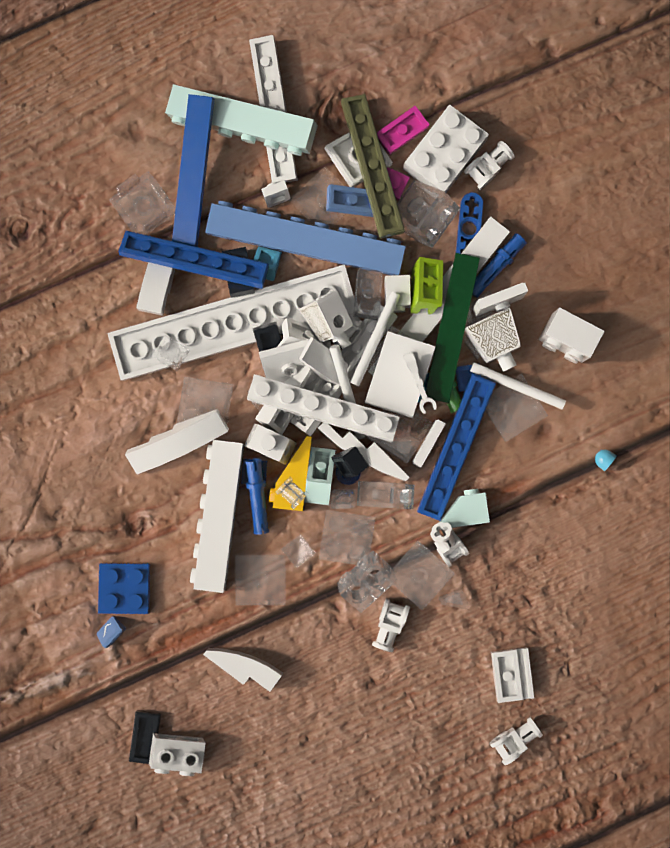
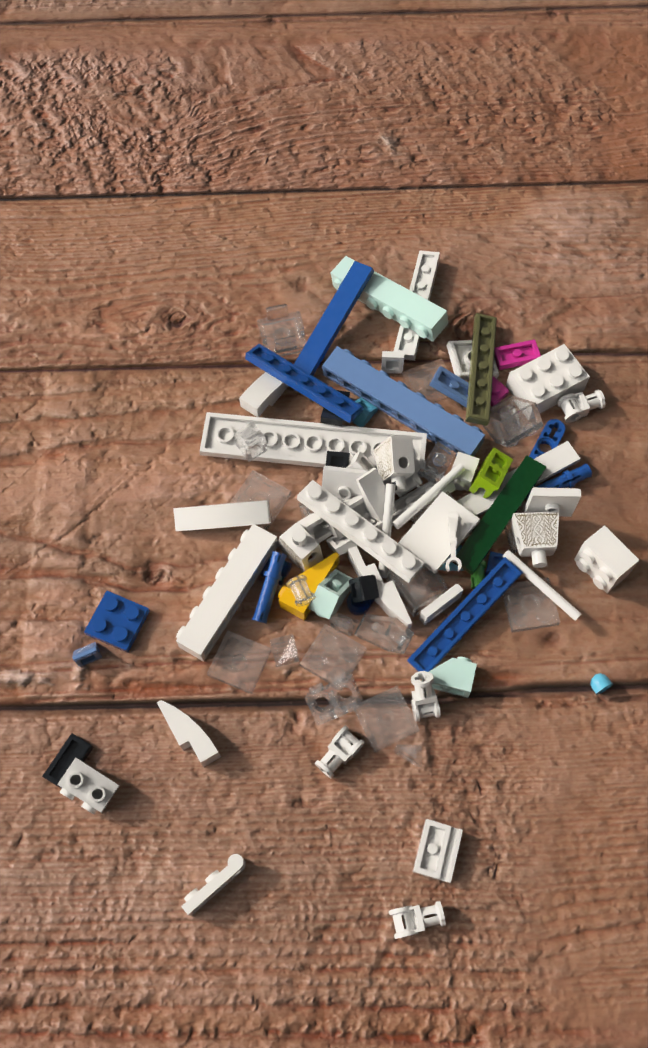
camera: 25 degrees right, 20 degrees down
none -> white plate [181,854,246,916]

